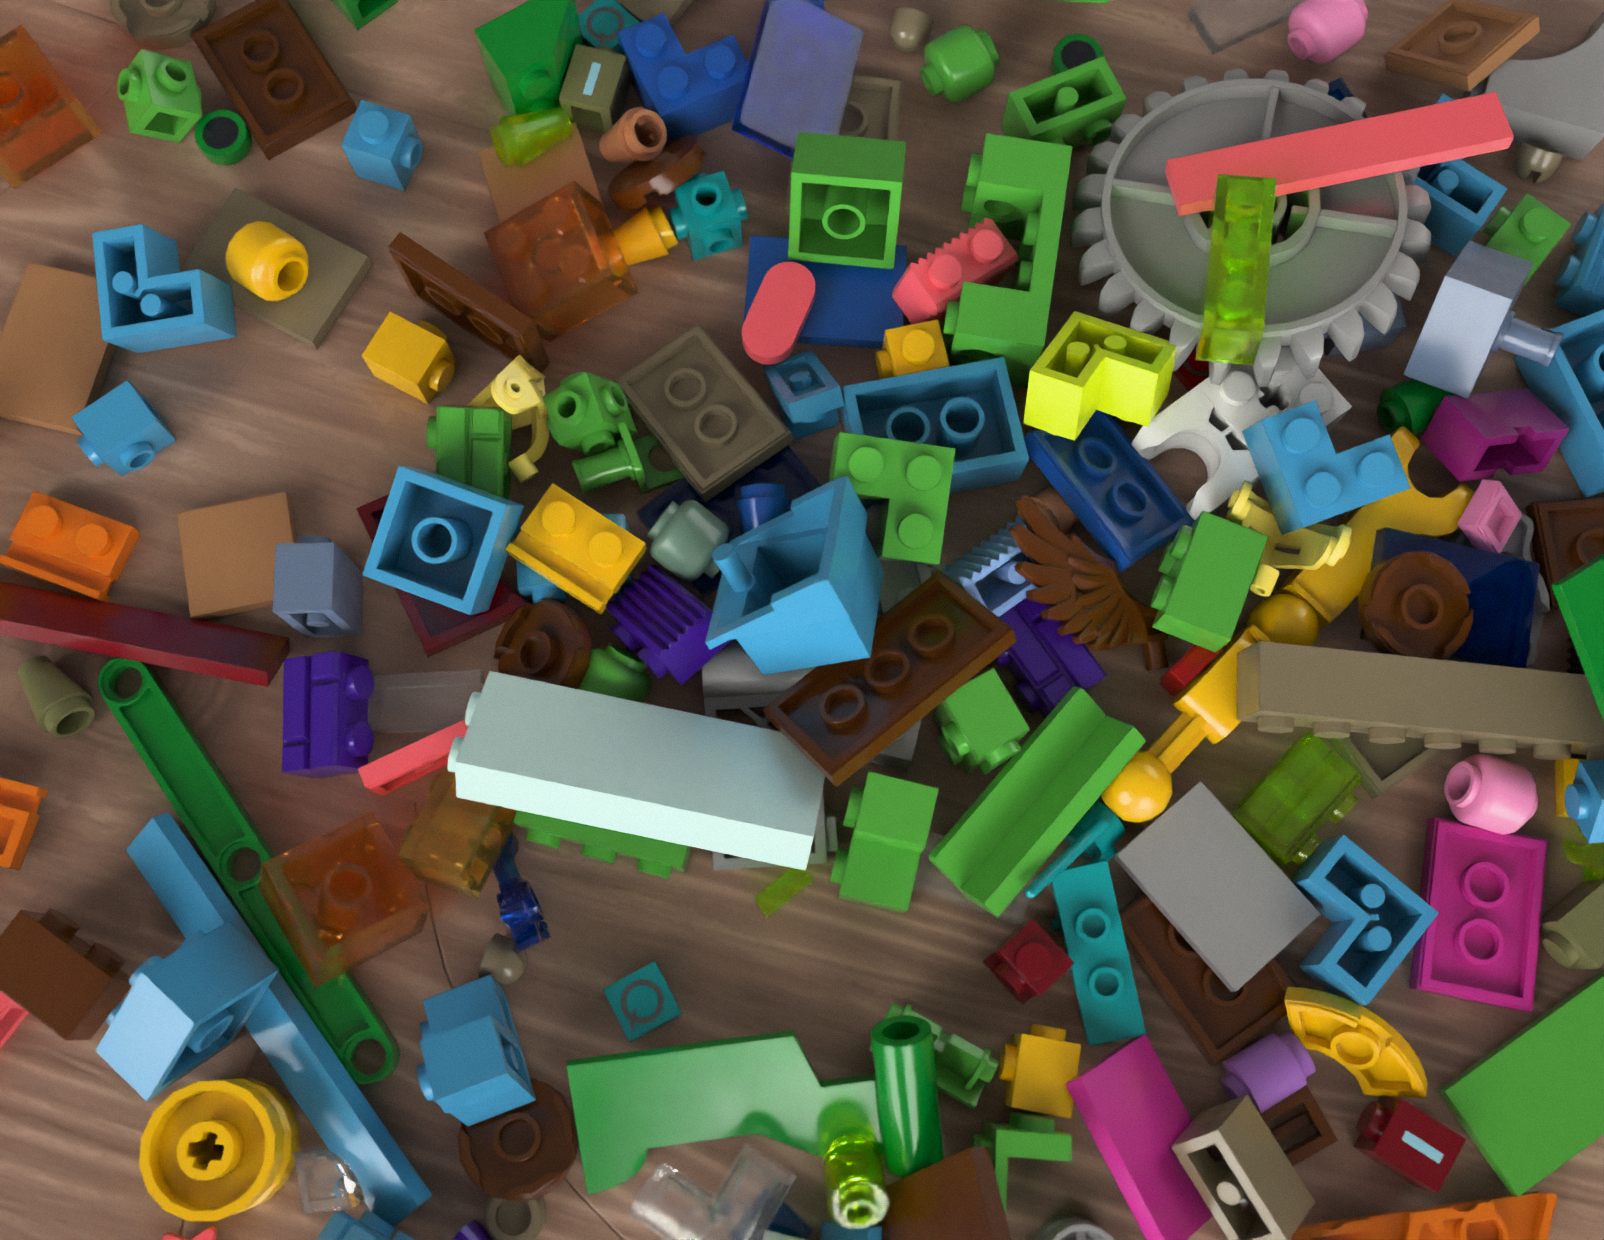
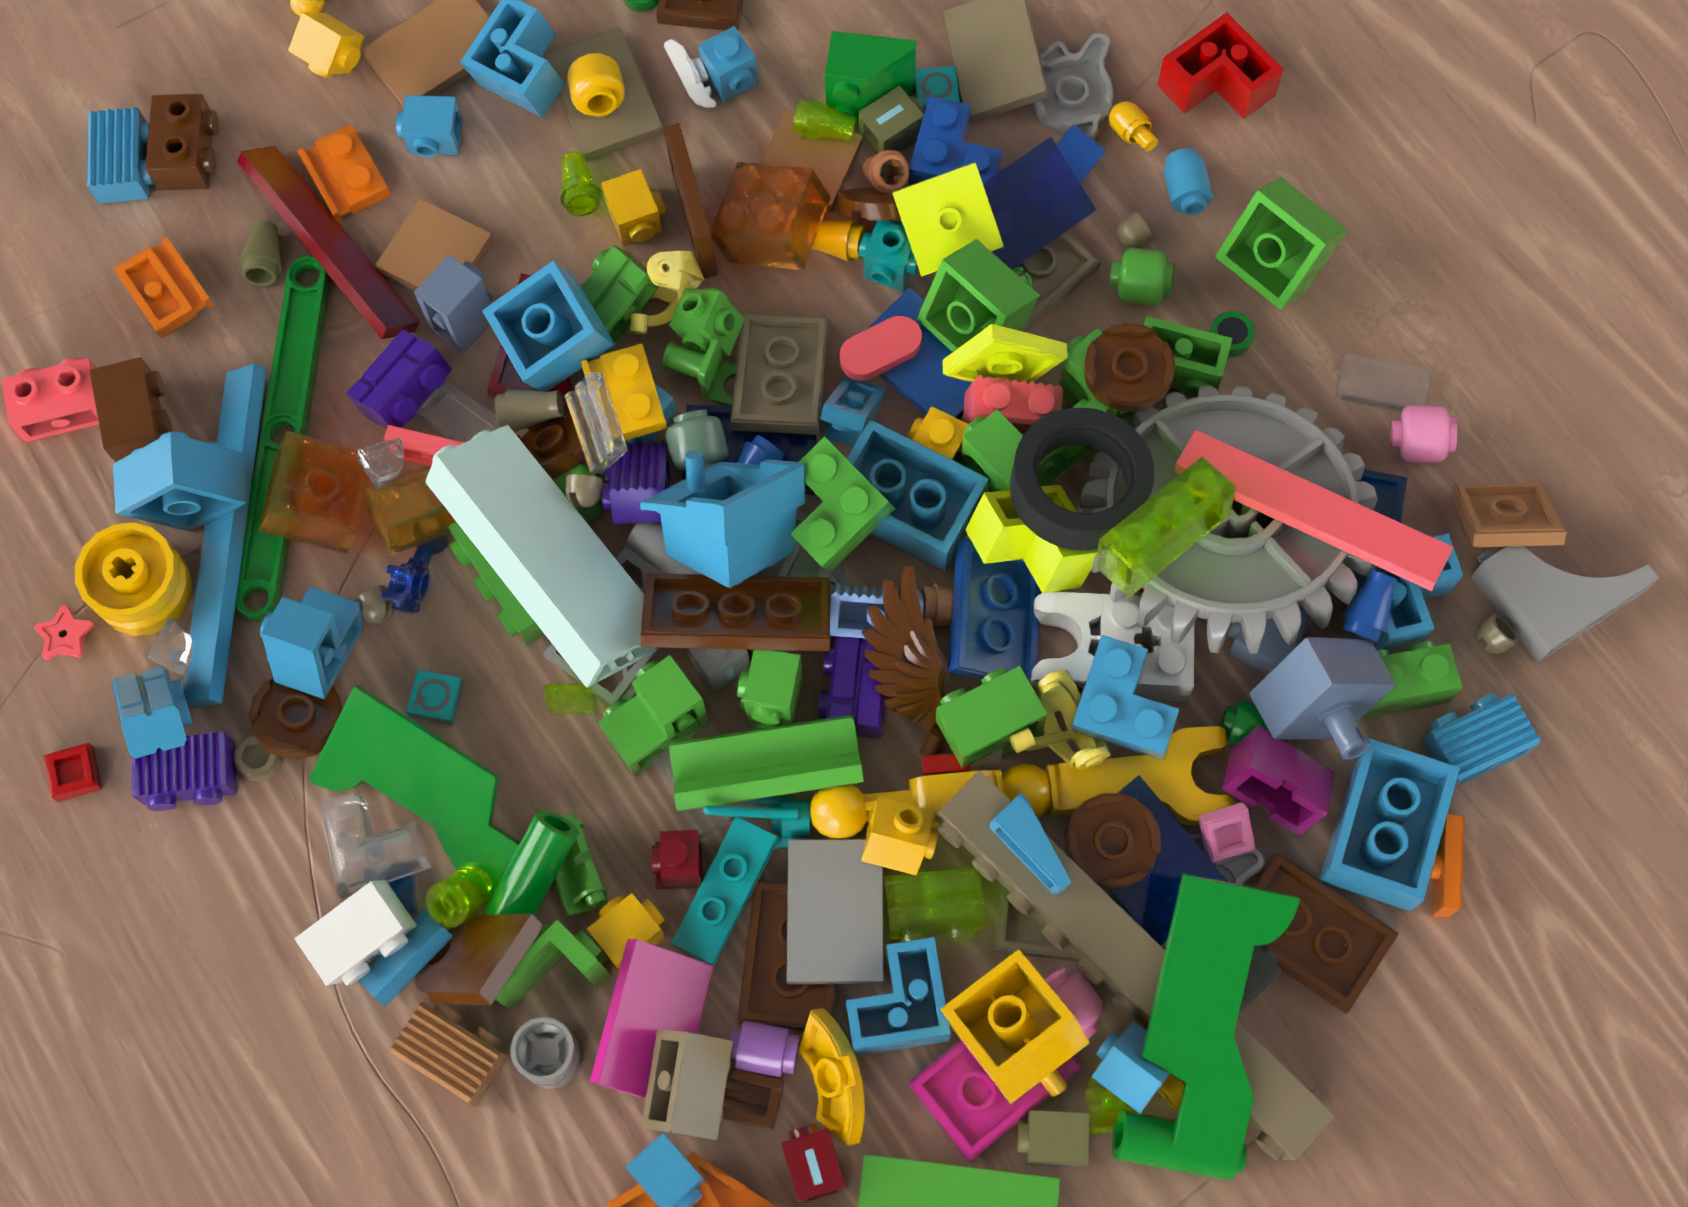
camera: 45 degrees right, 5 degrees down
none -> clear tile [358,437,404,489]
none -> dark tan cone [495,389,564,432]
none -> clear neon green cone [560,152,602,216]
none -> clear tile [565,372,628,473]
none -> dark tan hinge [565,474,603,508]
none -> white piece [664,39,716,108]
none -> yellow brick [861,796,938,875]
none -> neon yellow plate [892,162,1004,277]
none -> yellow piece [940,949,1090,1104]
none -> neon yellow plate [942,324,1068,384]
none -> dark azure slope [989,792,1072,895]
none -> black tyre [1010,407,1155,551]
none -> reddish brown tile [1083,323,1176,413]
none -> blue cone [1342,570,1397,643]

